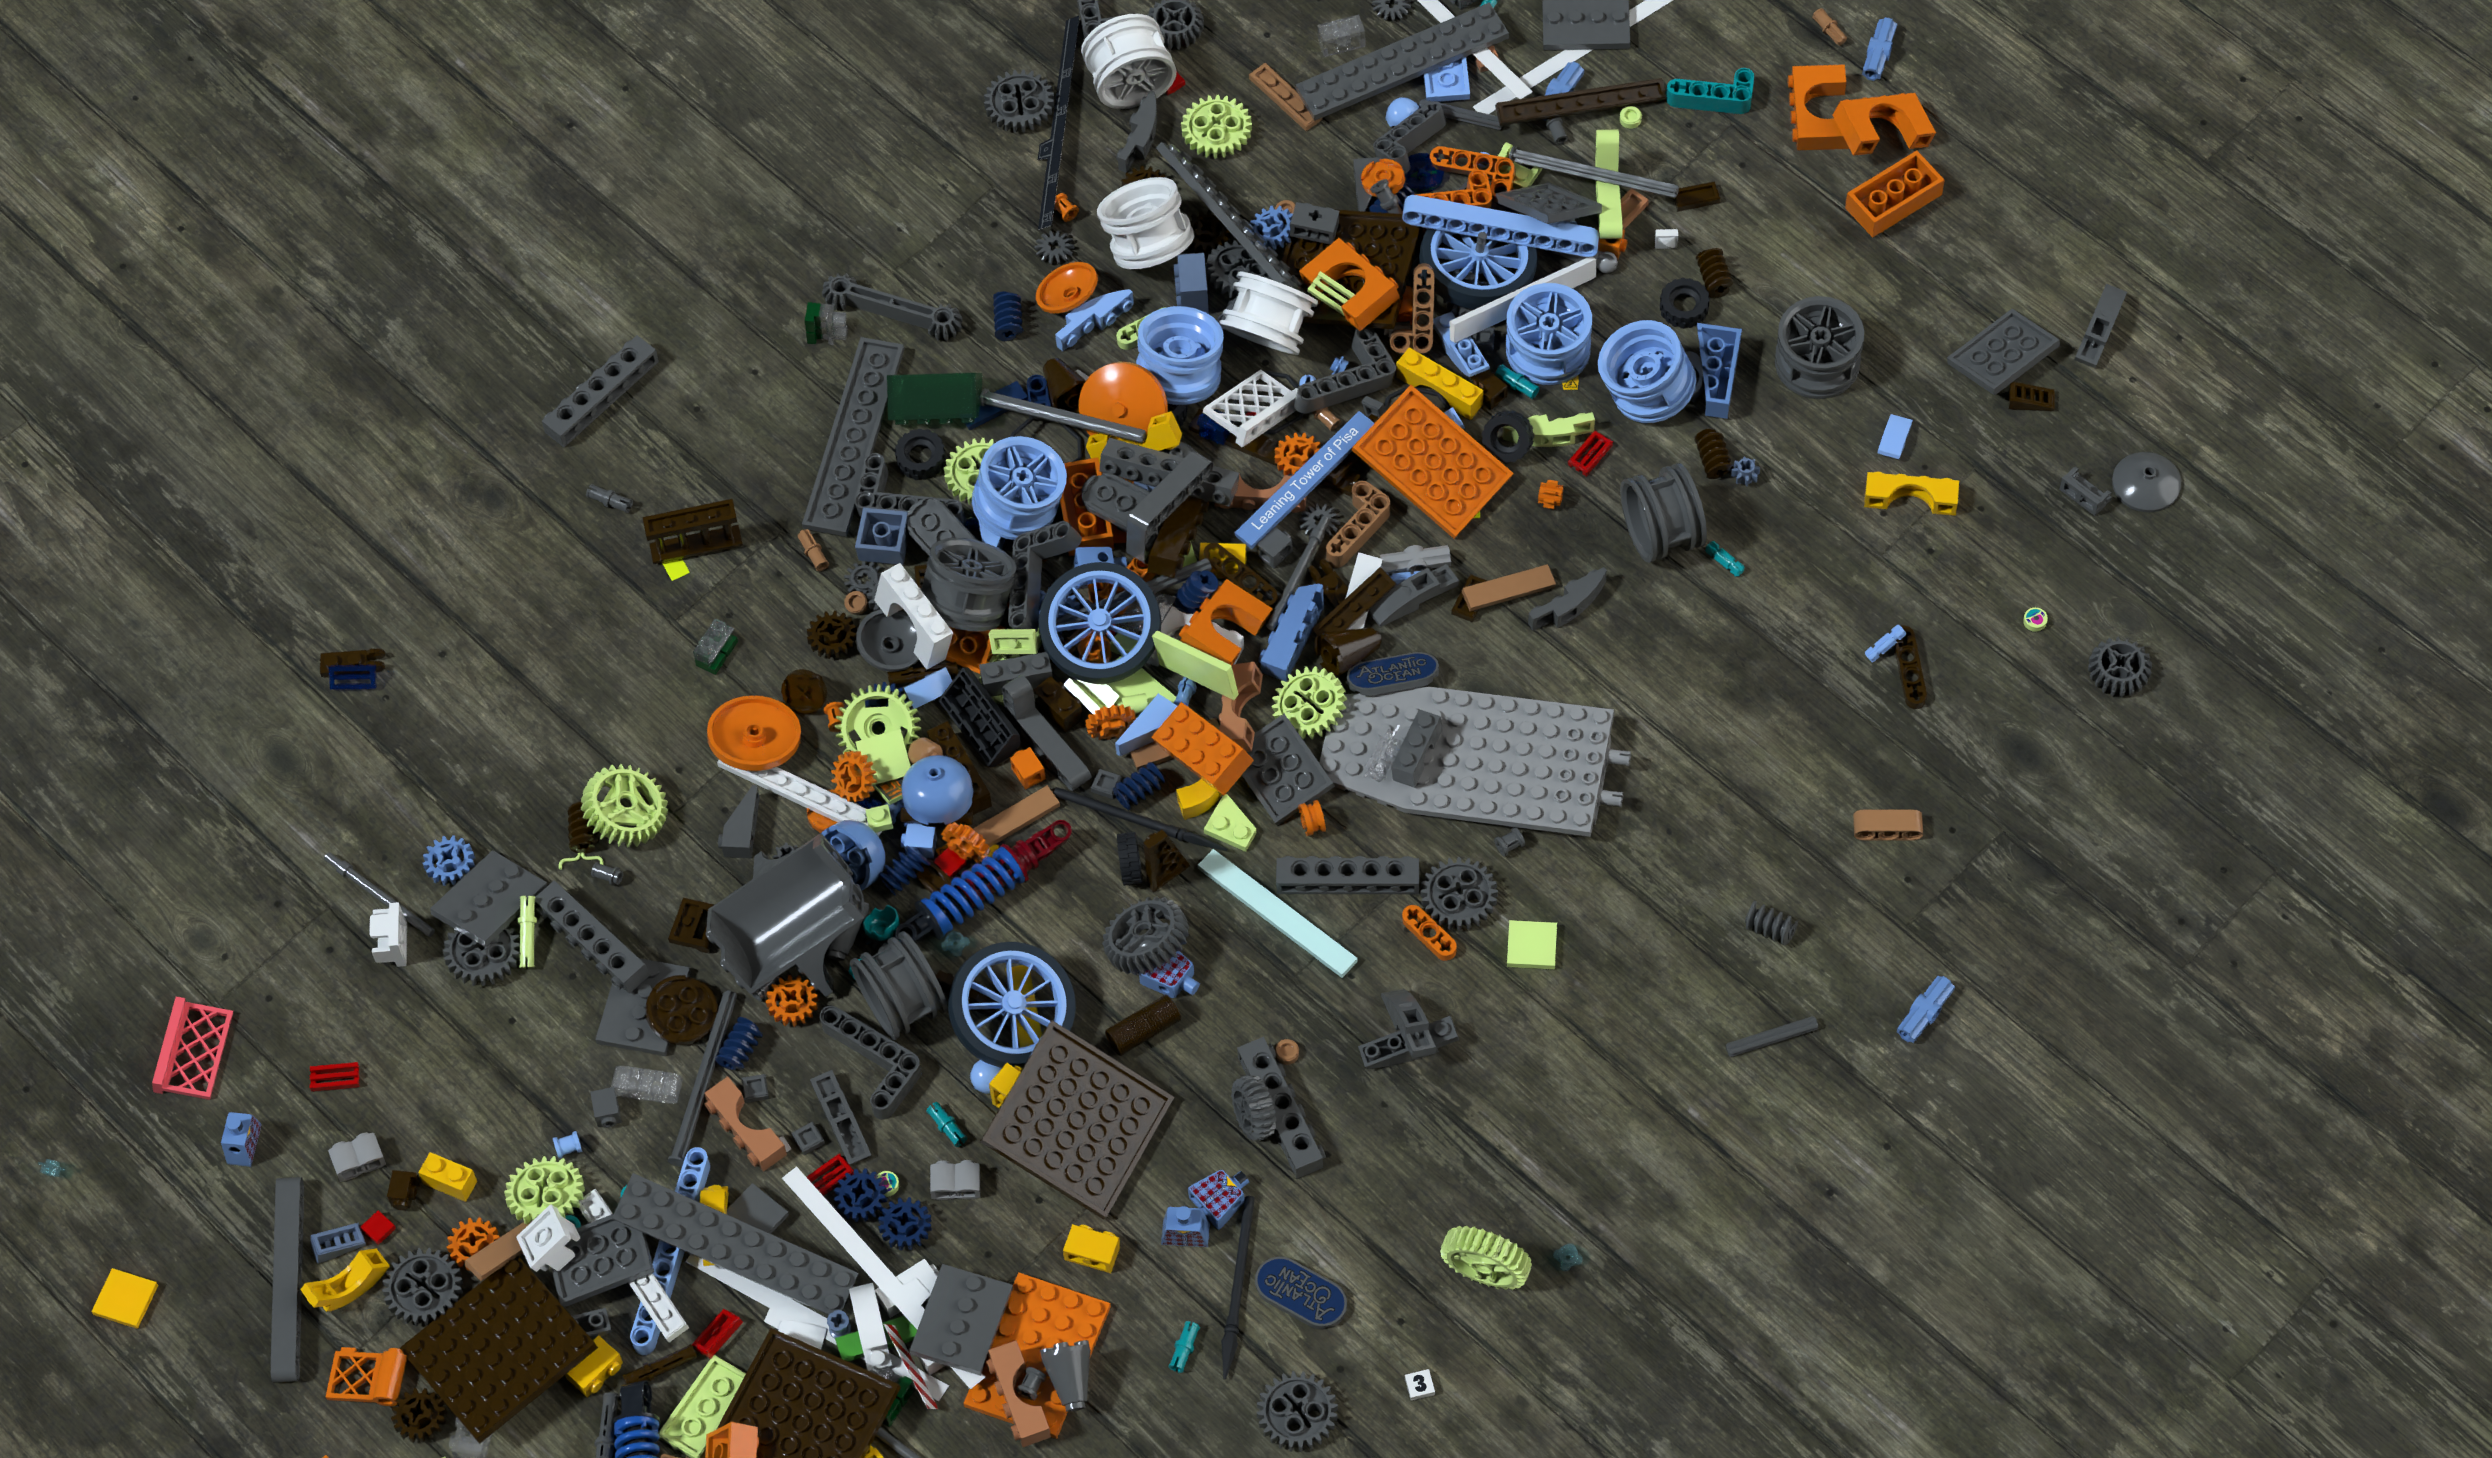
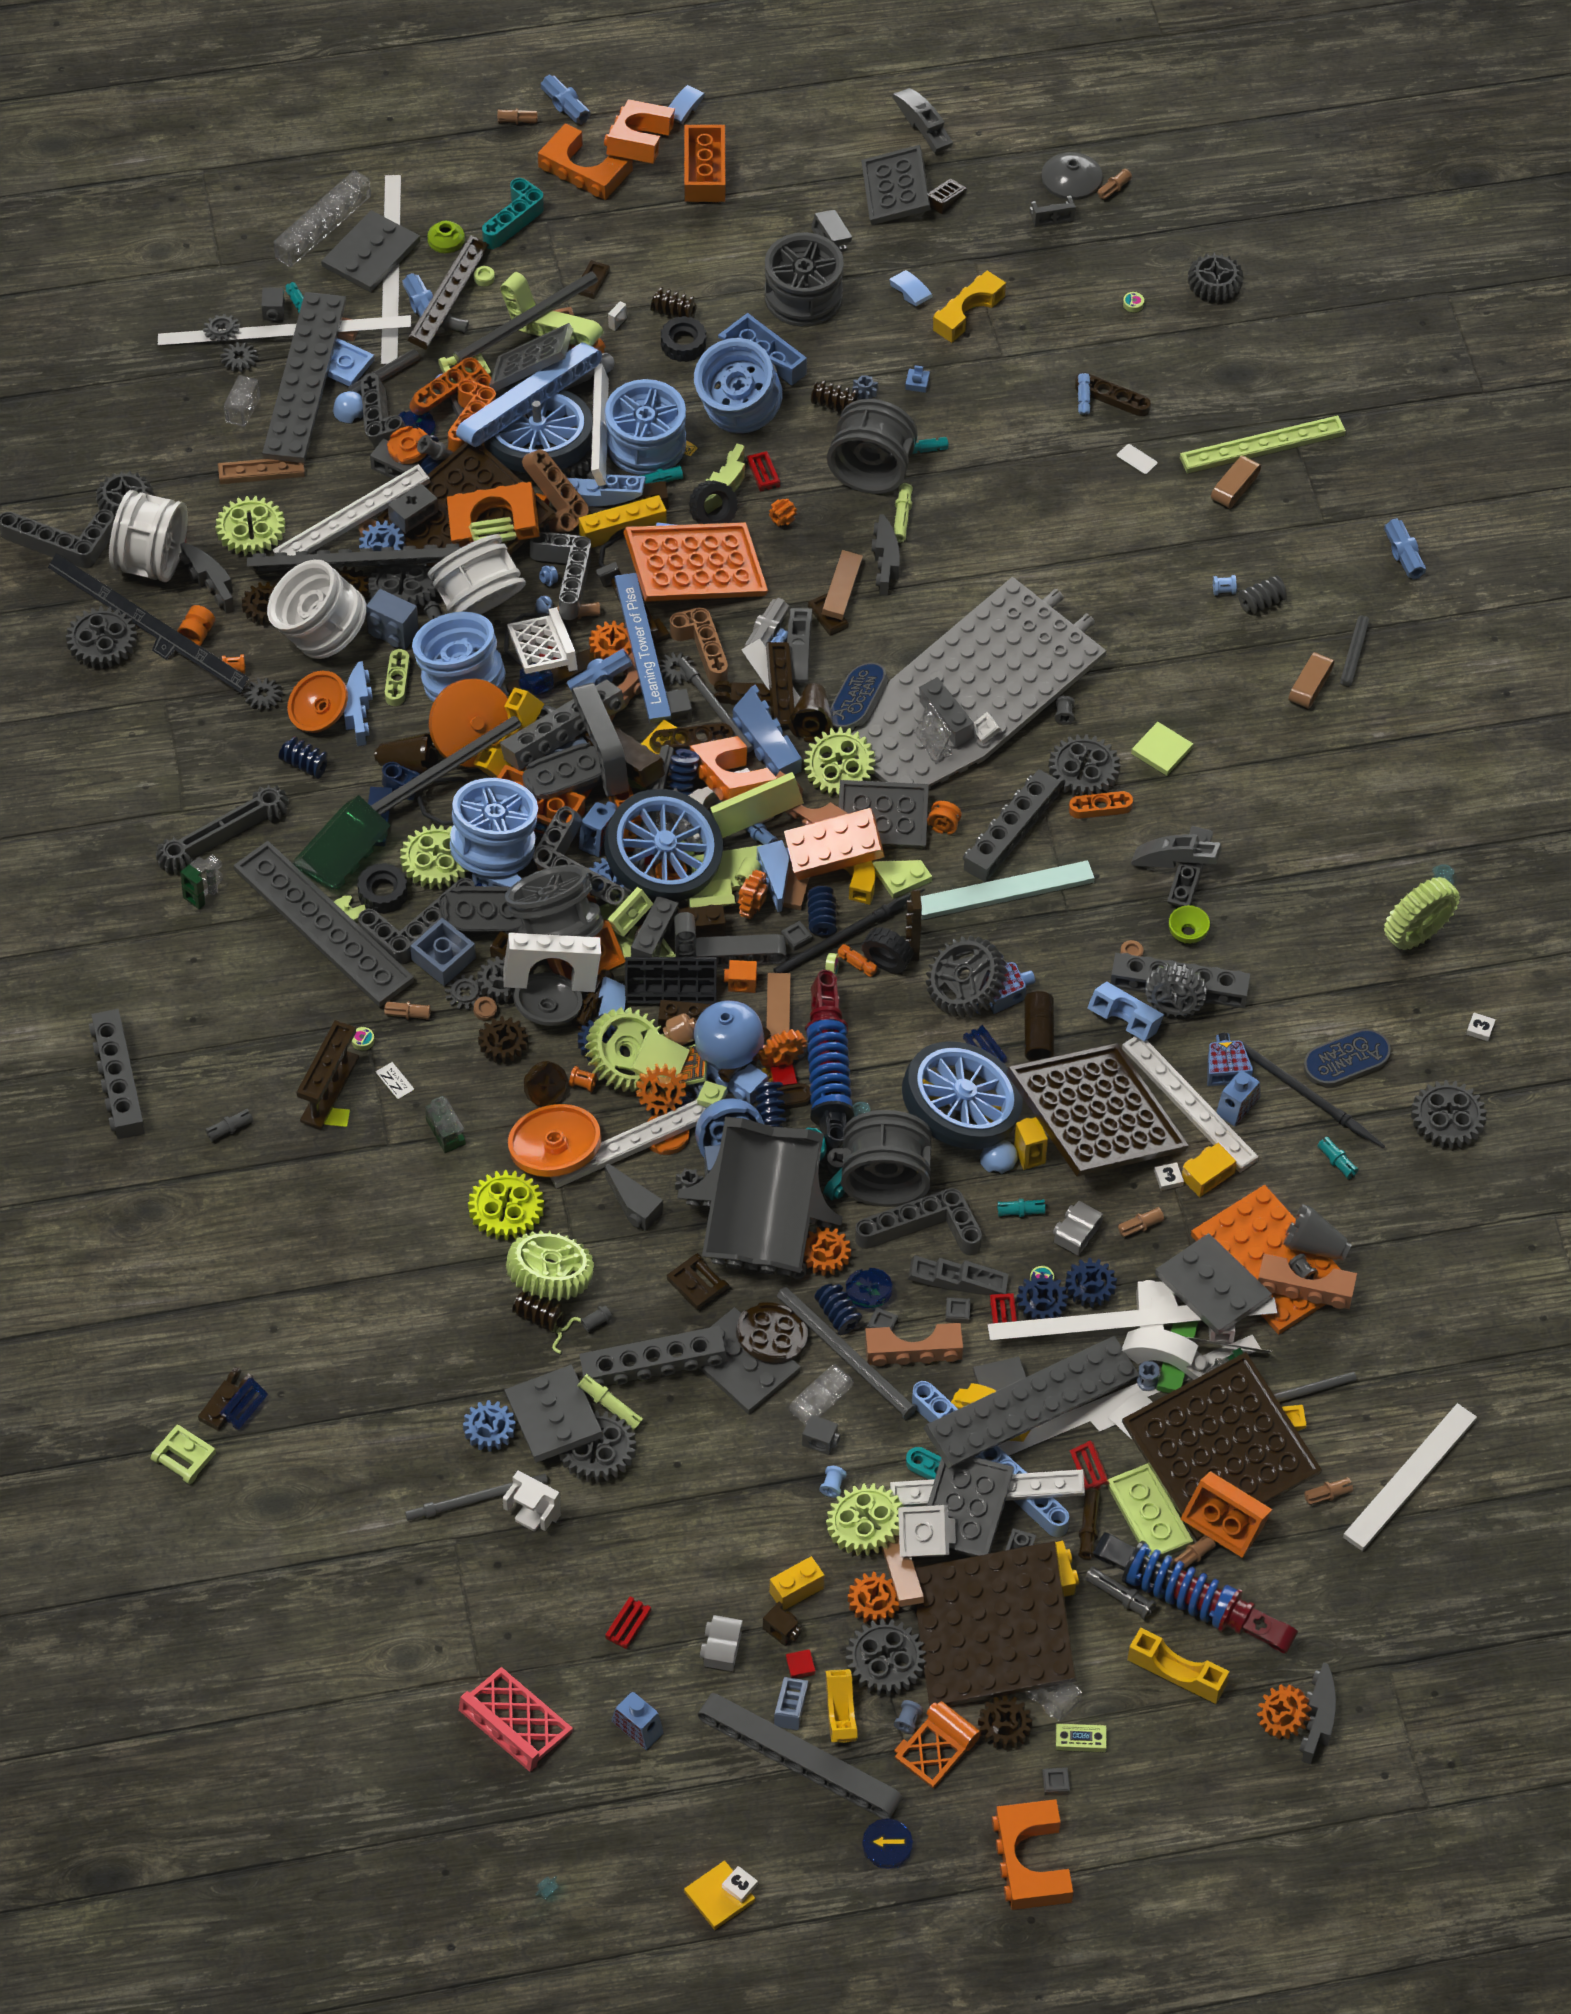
camera: 60 degrees left, 5 degrees down
none -> yellowish green plate [151,1424,216,1484]
none -> orange wheel [177,605,215,646]
none -> white tile [273,464,430,555]
none -> yellowish green piece [334,896,365,922]
none -> tile [352,1027,374,1051]
none -> white sticker [376,1062,414,1099]
none -> lime piece [427,221,465,253]
none -> neon yellow gear [468,1170,544,1240]
none -> medium blue piece [567,648,633,691]
none -> light blue slope [669,85,705,124]
none -> white tile [722,1866,758,1903]
none -> hinge [811,210,852,252]
none -> yellowish green tile [825,953,839,975]
none -> orange axle [837,944,877,977]
none -> clear blue tile [846,1268,893,1308]
none -> clear blue tile [862,1818,913,1869]
none -> yellowish green pin [894,483,913,543]
none -> sand blue bush [894,1700,923,1734]
none -> medium blue tile [905,365,930,393]
none -> clear blue tile [963,1025,1007,1063]
none -> white tile [974,712,1001,744]
none -> light blue arch [1087,982,1164,1041]
none -> medium nougat axle [1097,169,1132,199]
none -> white sticker [1117,444,1157,474]
none -> medium nougat axle [1118,1207,1164,1237]
none -> white tile [1122,1036,1258,1173]
none -> white tile [1154,1163,1184,1191]
none -> lime piece [1169,905,1210,943]
none -> yellowish green tile [1180,415,1346,474]
none -> light blue bush [1213,575,1237,596]
none -> medium nougat beam [1288,652,1335,709]

